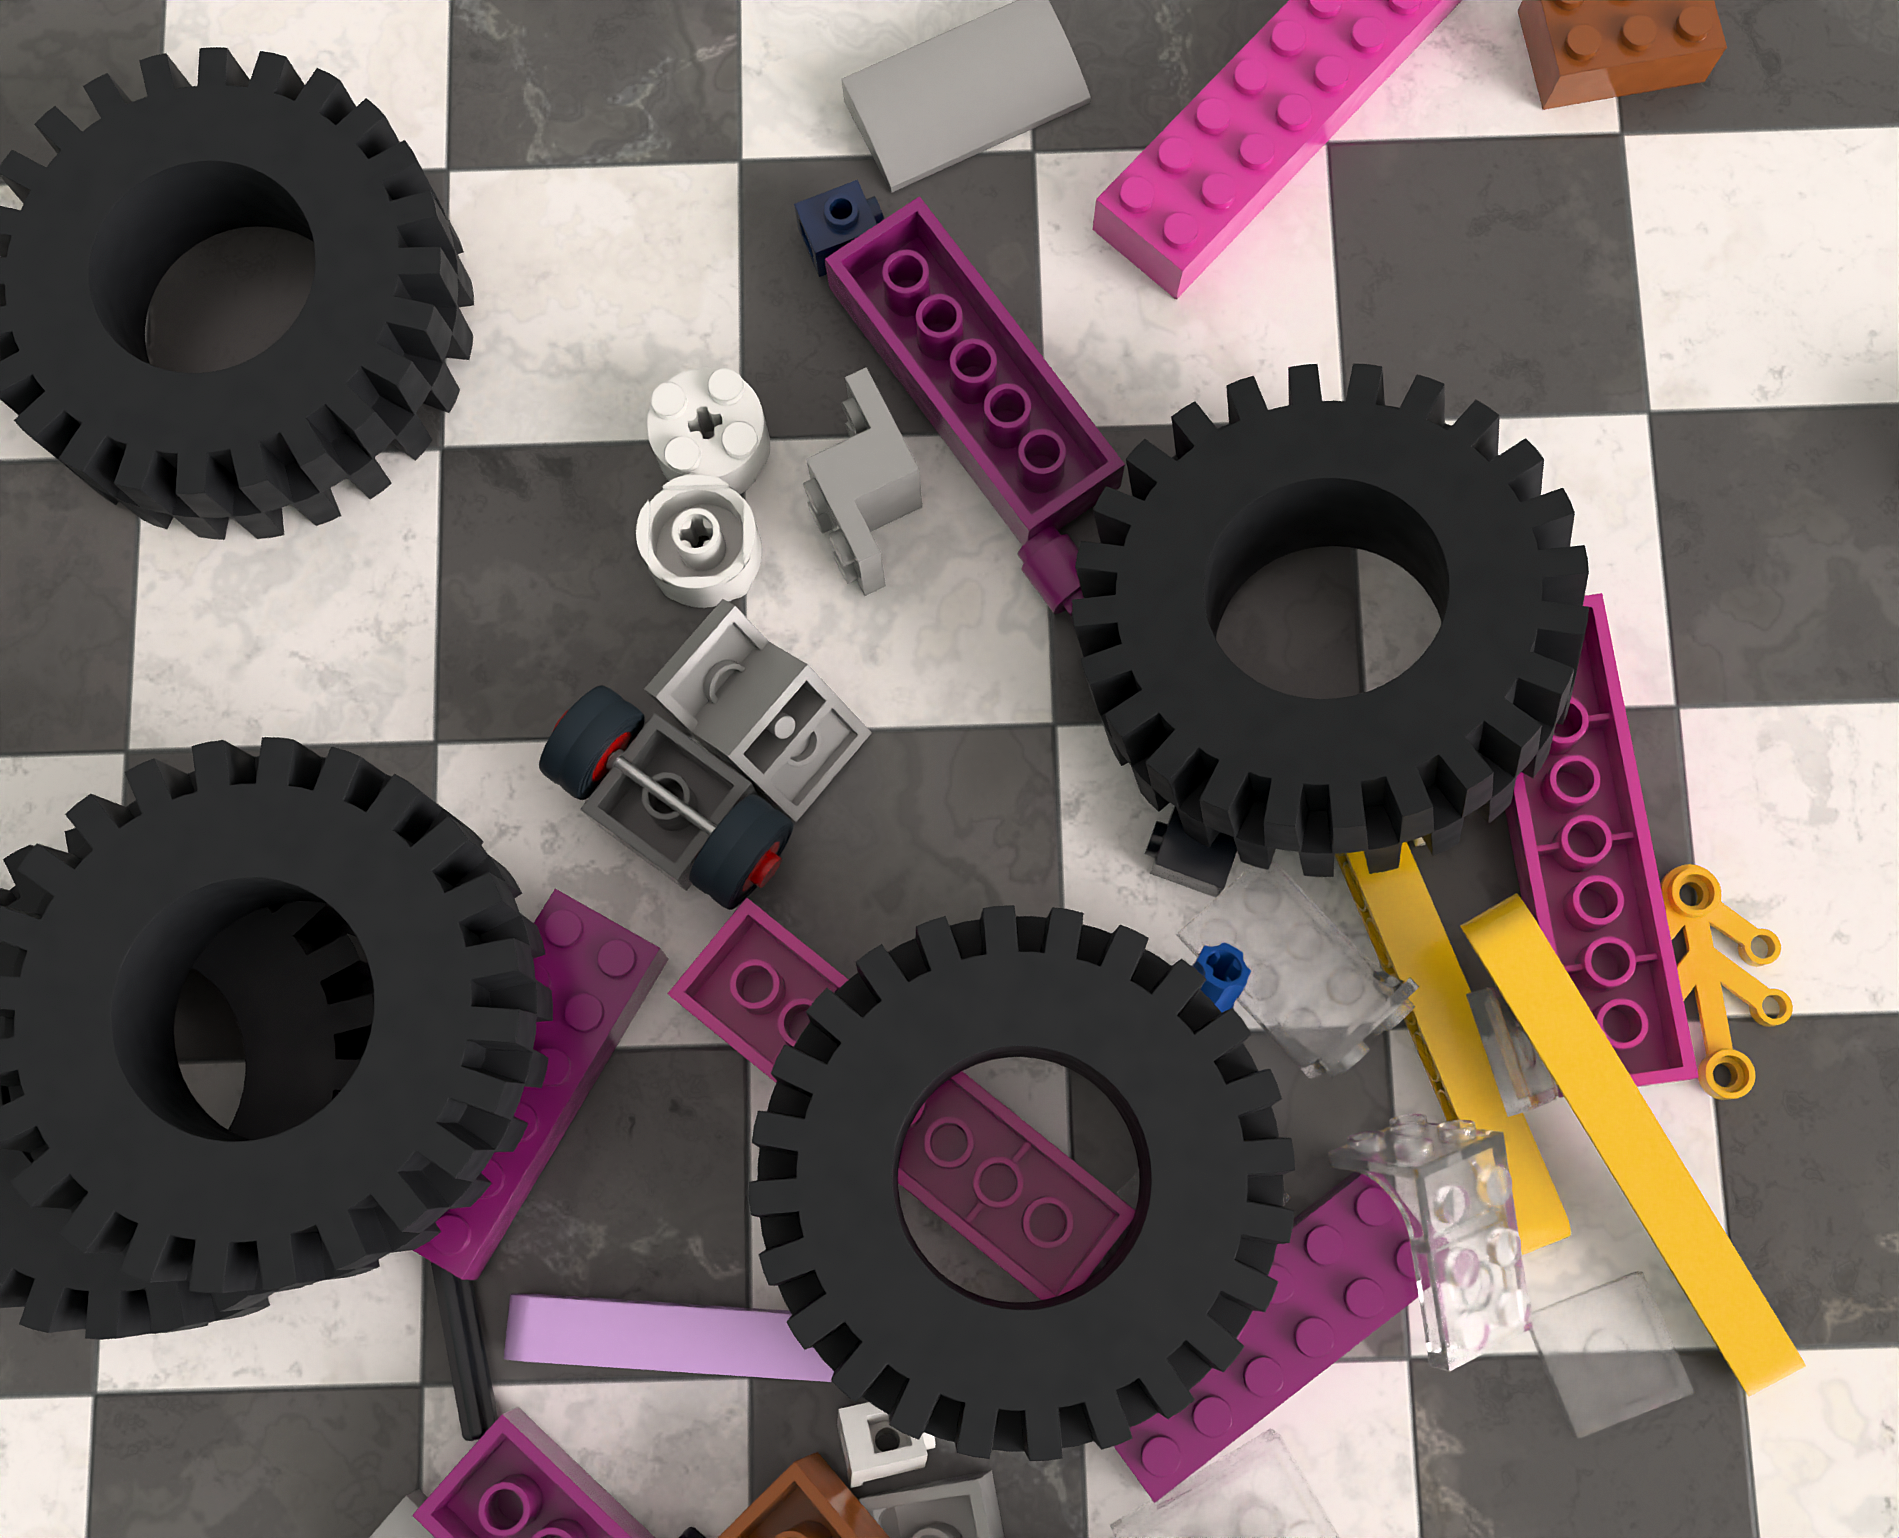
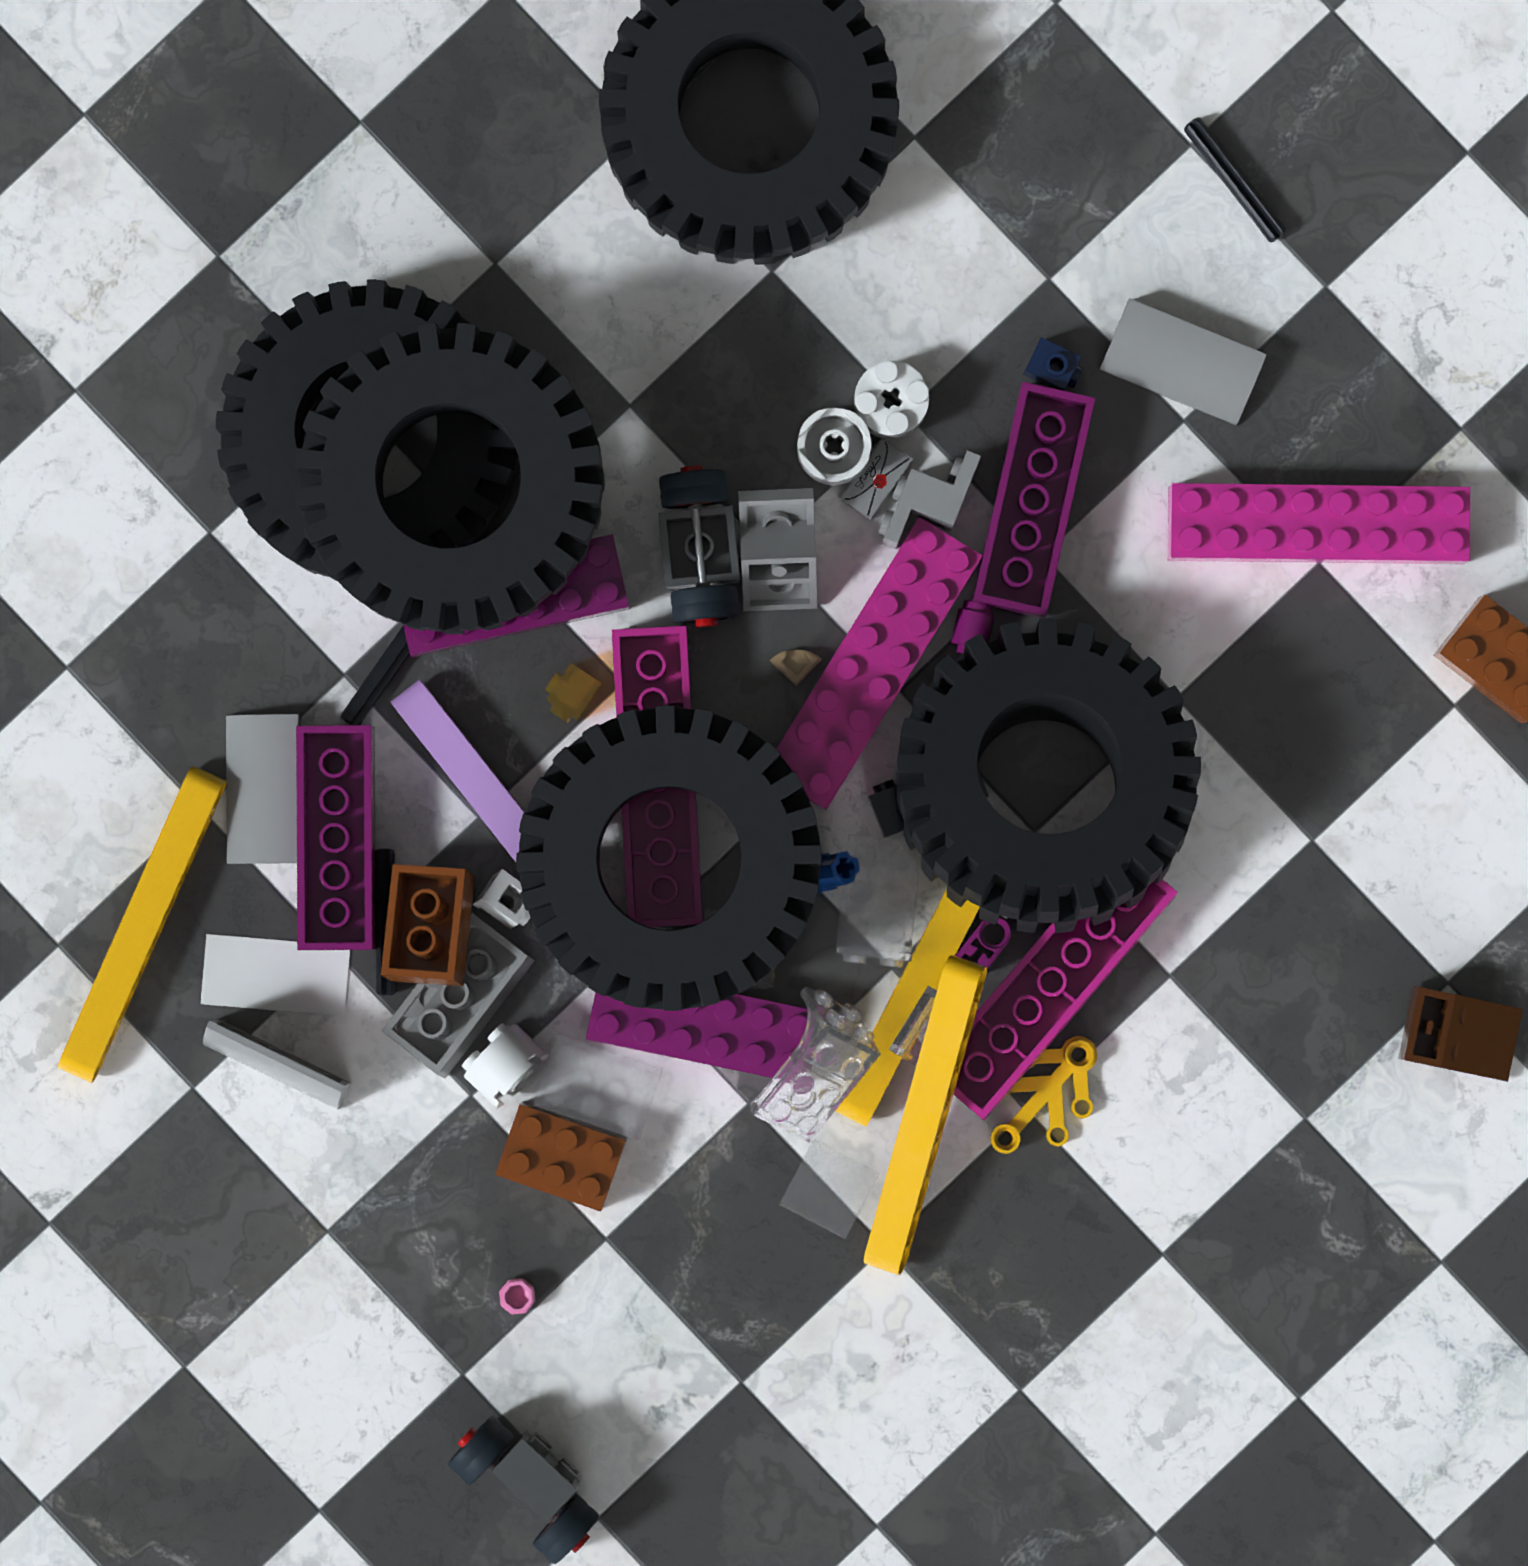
camera: 45 degrees right, 10 degrees up
none -> clear yellow brick [545,663,603,723]
none -> tan tile [770,649,822,686]
none -> dark pink brick [776,517,983,811]
none -> light grey tile [840,438,913,520]
none -> magenta beam [955,918,1011,969]

